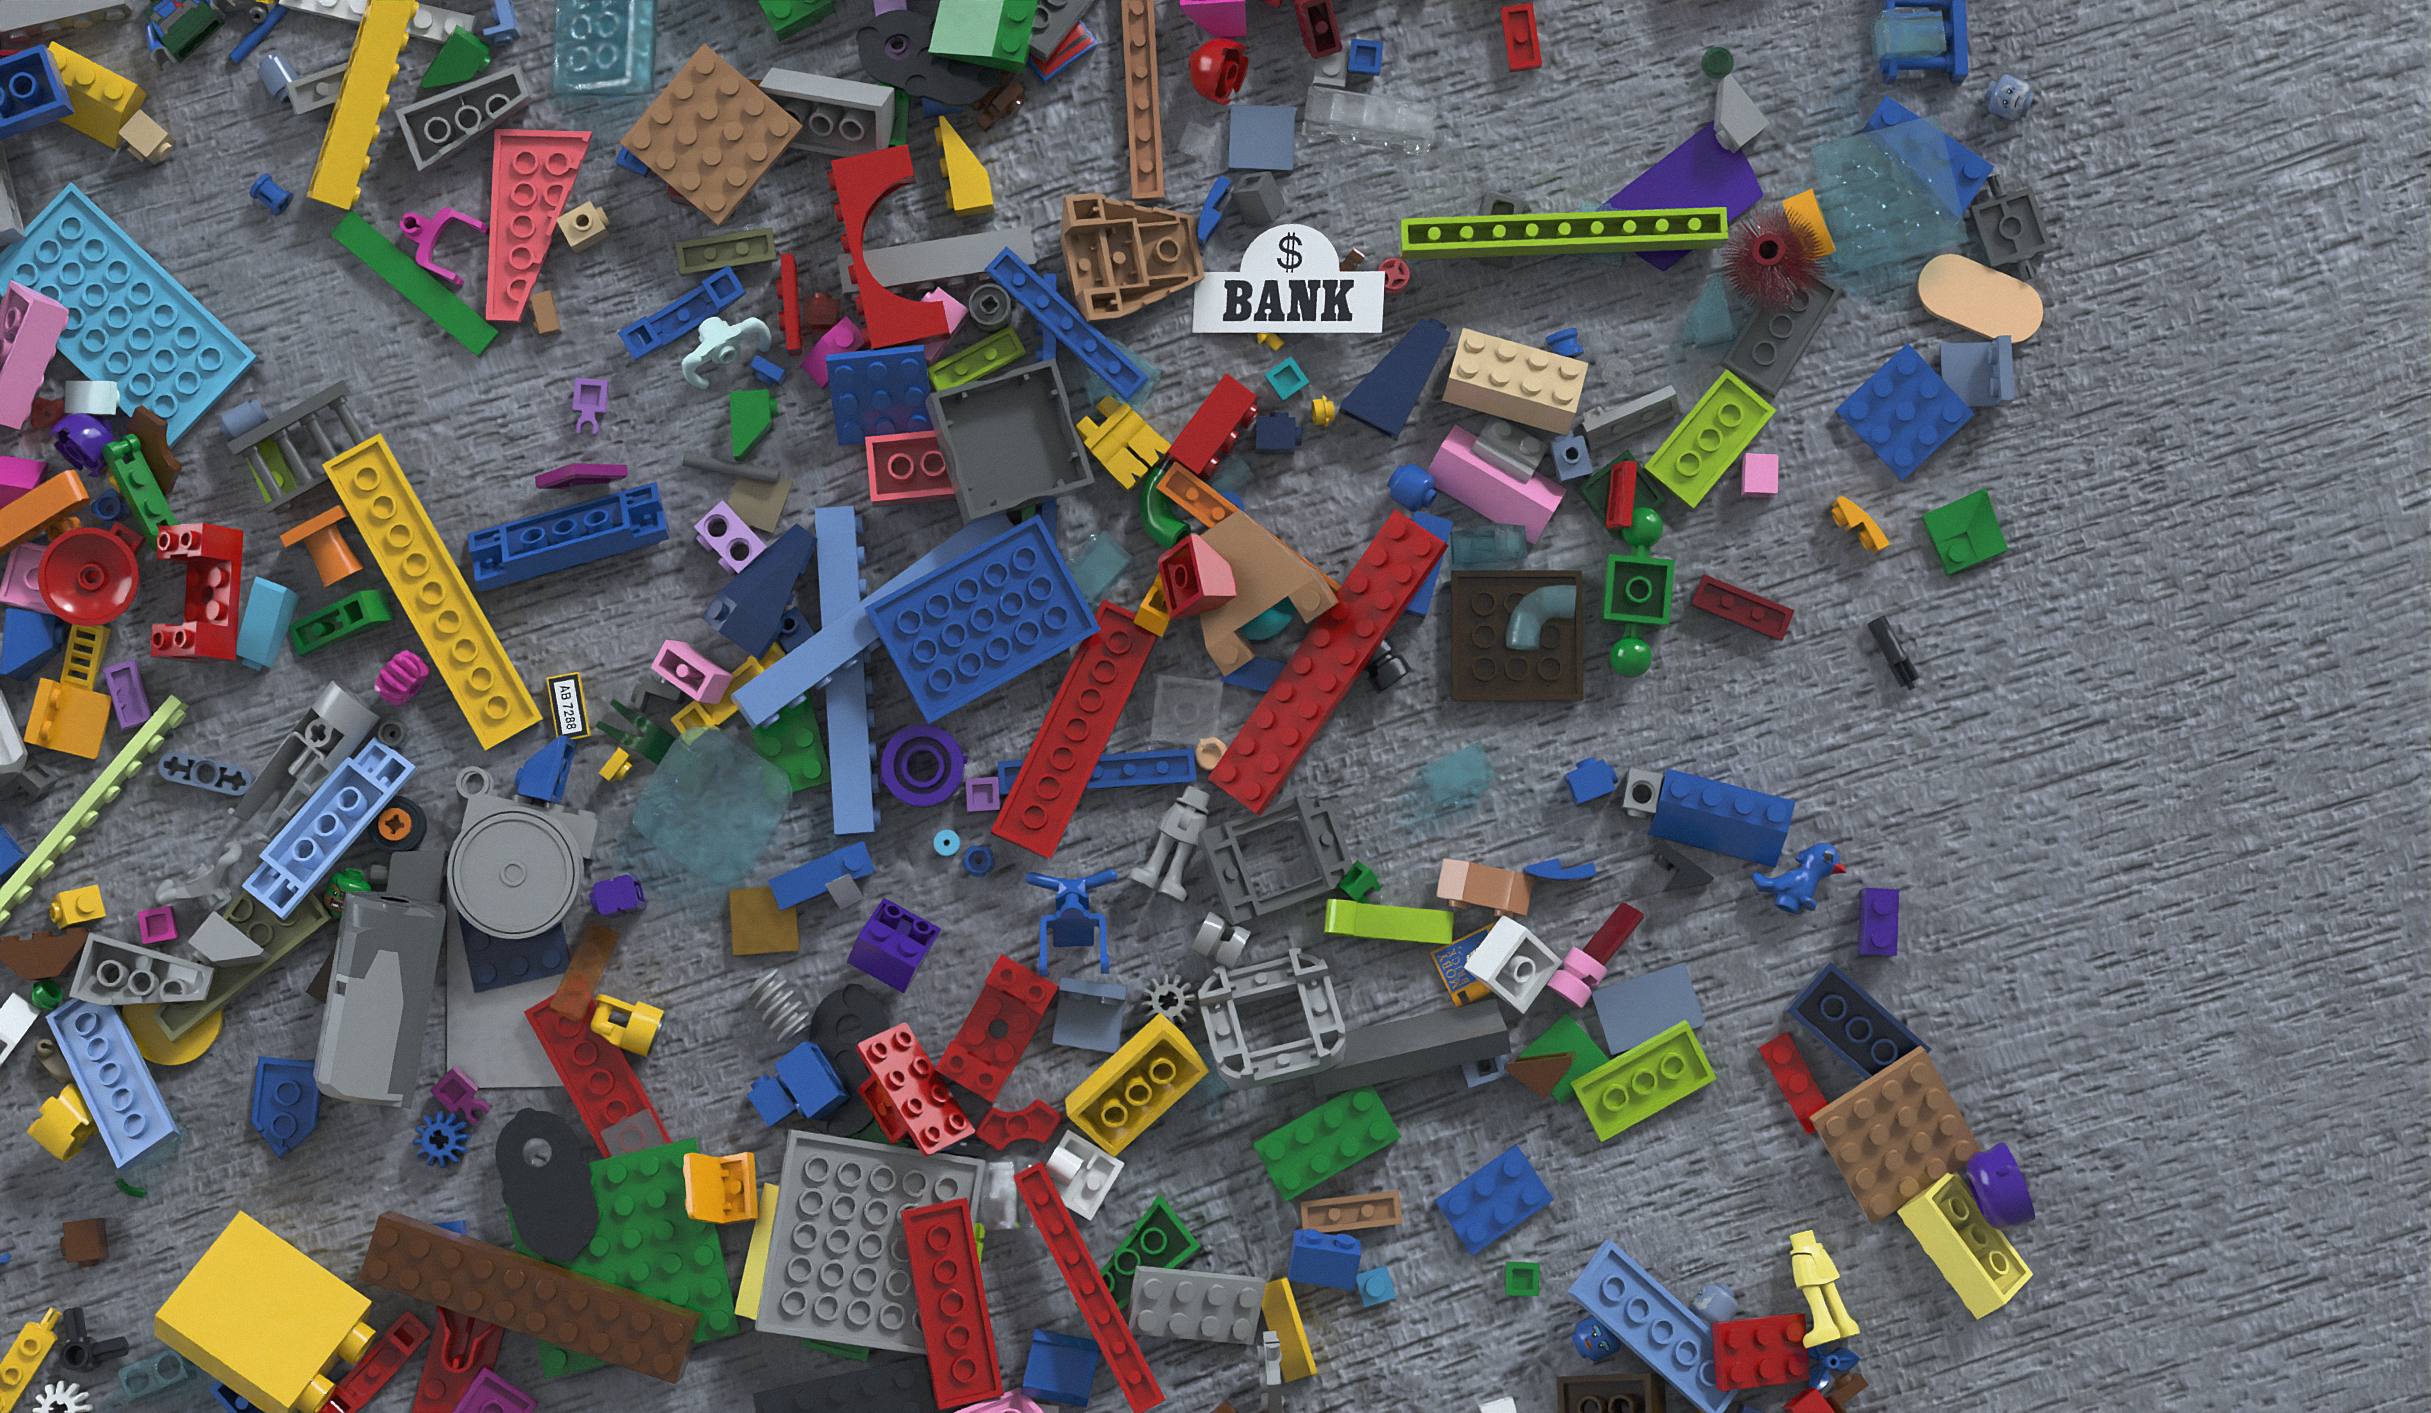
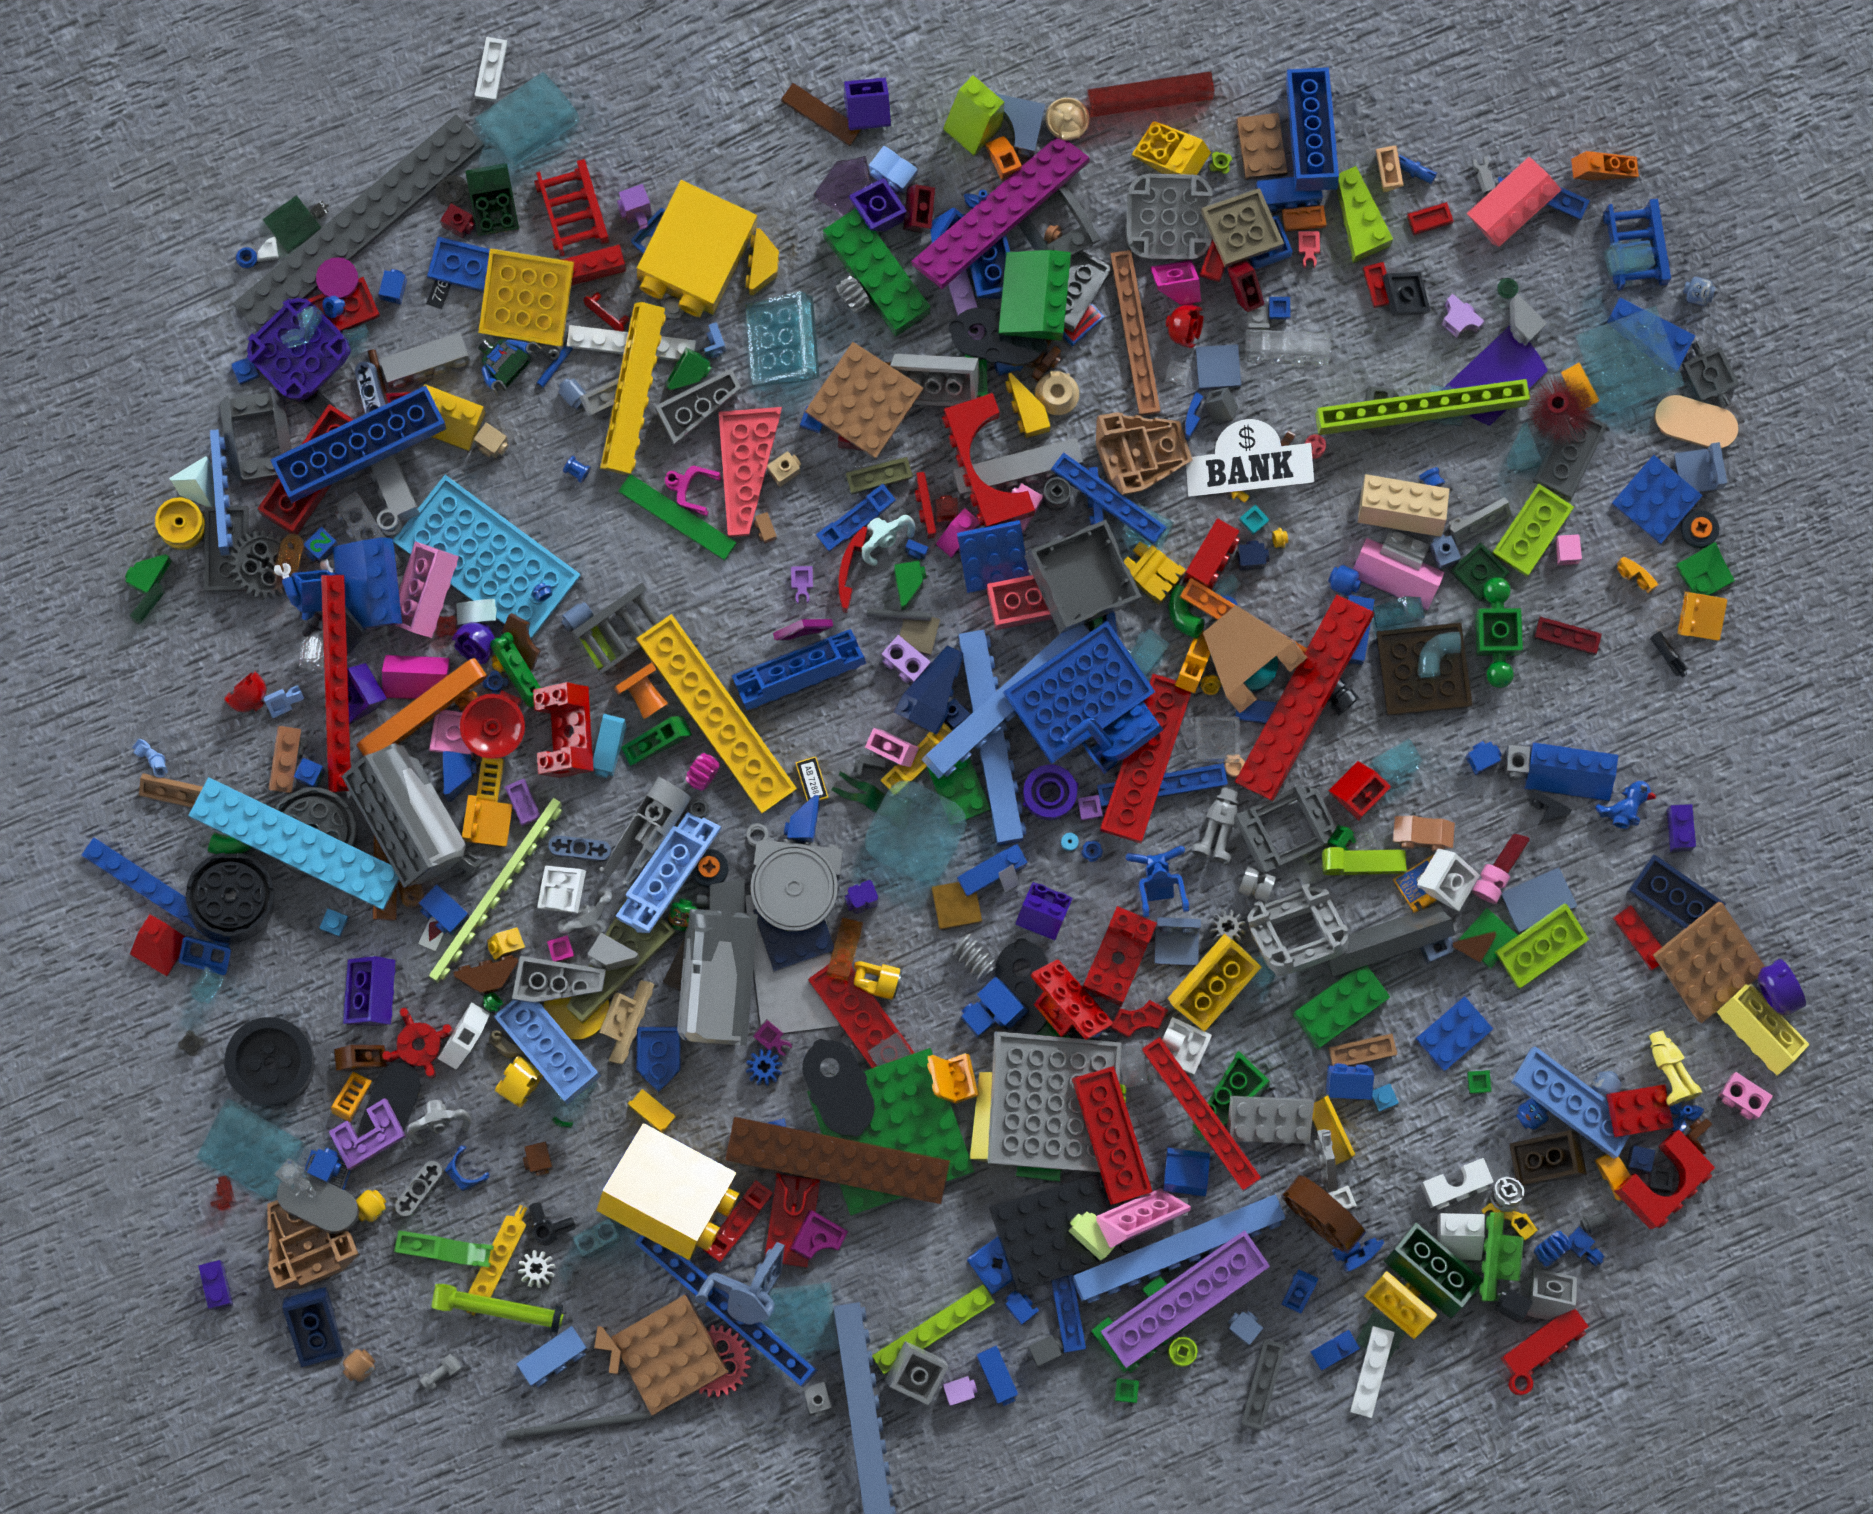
camera: 10 degrees left, 5 degrees down
yellow plate [599,747,634,784] -> none
lime tile [927,325,1027,392] -> none
red slope [1157,534,1237,620] -> none
dark blue slope [1339,318,1451,441] -> none
blue slope [1524,858,1597,881] -> none
red tile [1605,461,1637,531] -> none
none -> blue plate [532,583,553,602]
none -> white plate [537,866,586,913]
none -> tan bracket [599,980,654,1065]
none -> yellow panel [627,1089,676,1133]
none -> red slope [839,526,868,613]
none -> tan piece [1035,371,1079,415]
none -> blue plate [1061,701,1163,774]
none -> yellow plate [1200,675,1222,695]
none -> red slope [1328,761,1391,821]
none -> black plate [1382,272,1431,316]
none -> lavender brick [1441,294,1484,338]
none -> light orange bracket [1677,591,1727,641]
none -> black wheel [1681,510,1720,549]
none -> bright pink brick [1718,1072,1772,1120]

